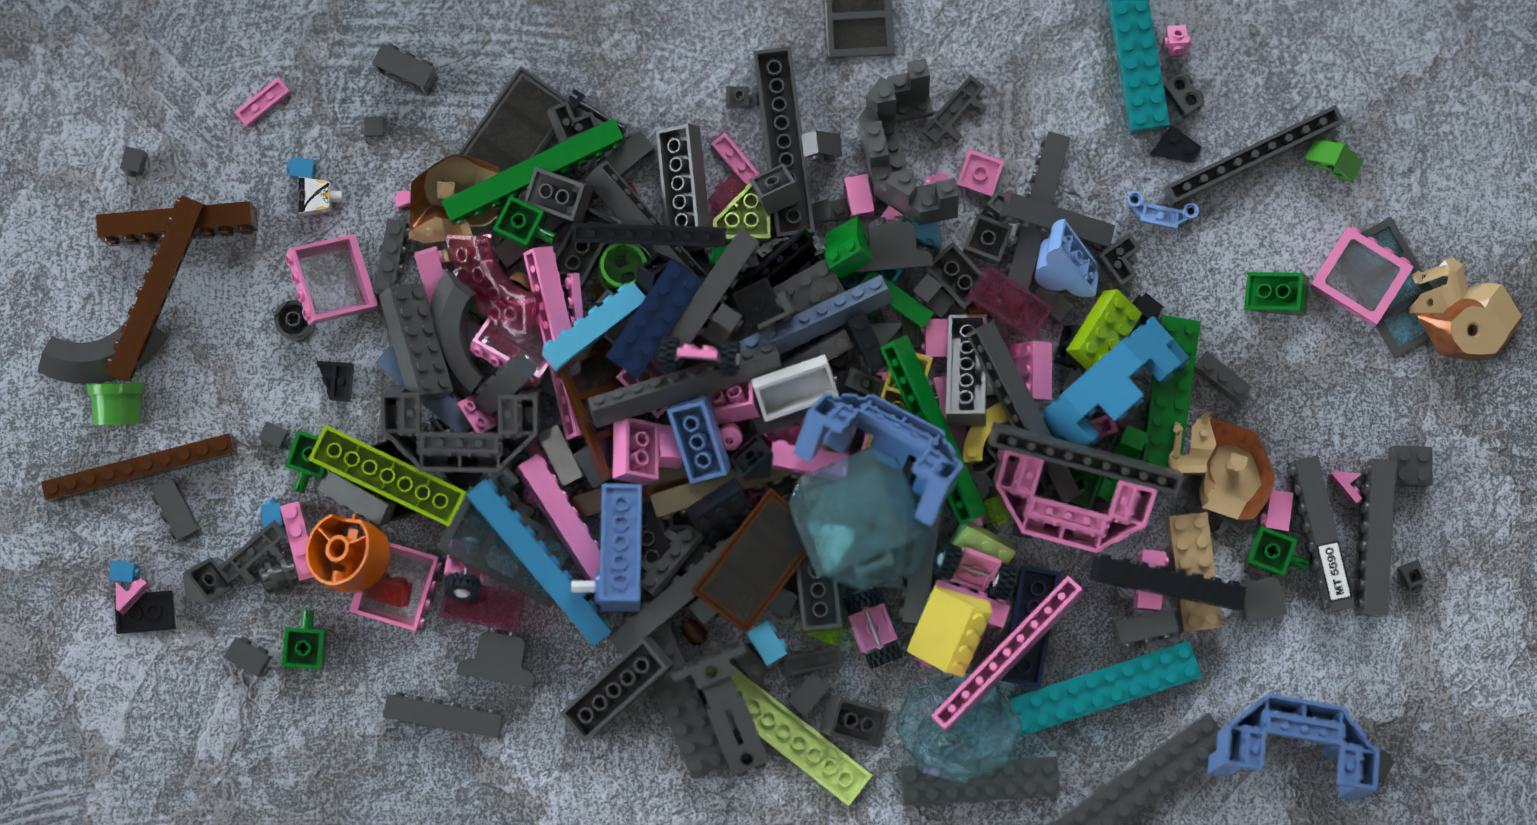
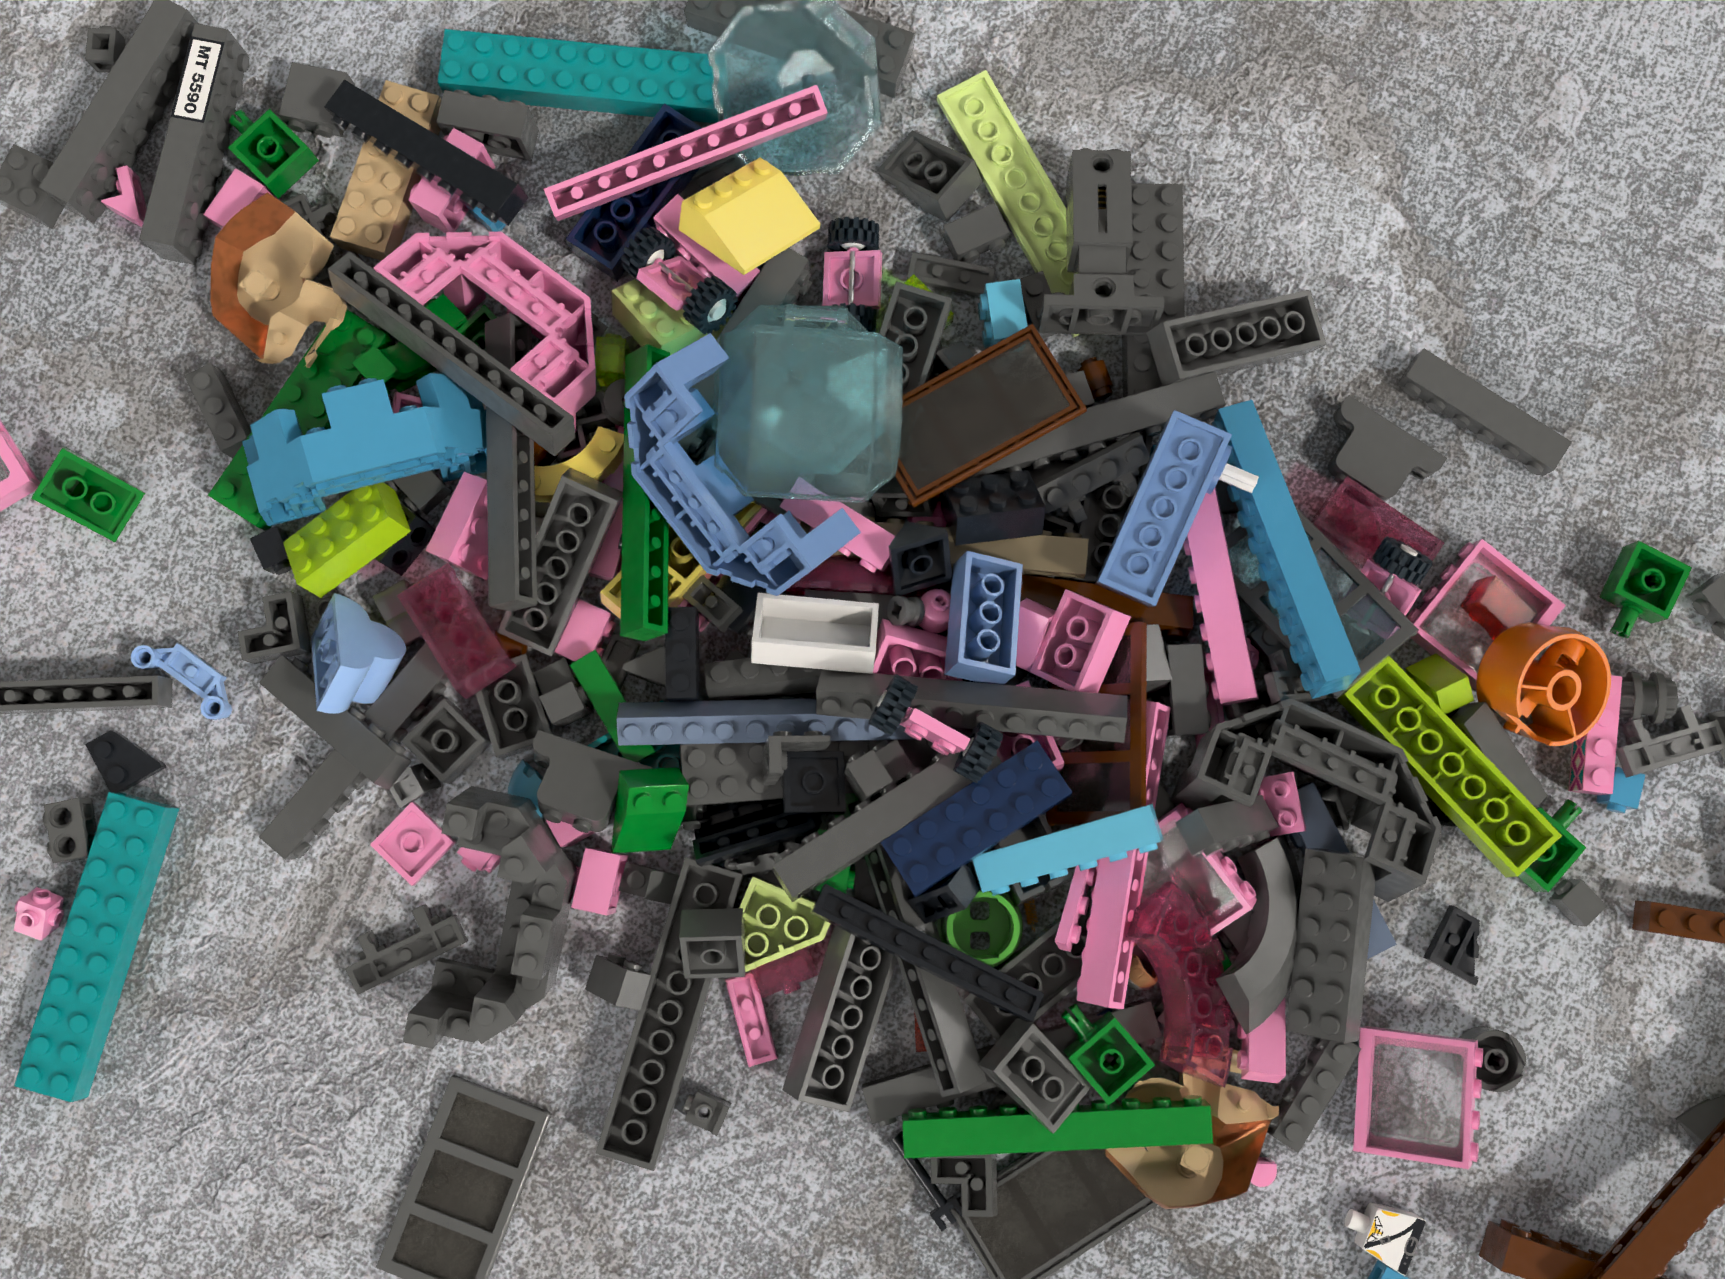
camera: 155 degrees left, 0 degrees up
none -> dark grey wheel [887,596,925,627]
none -> lime brick [1405,653,1474,714]

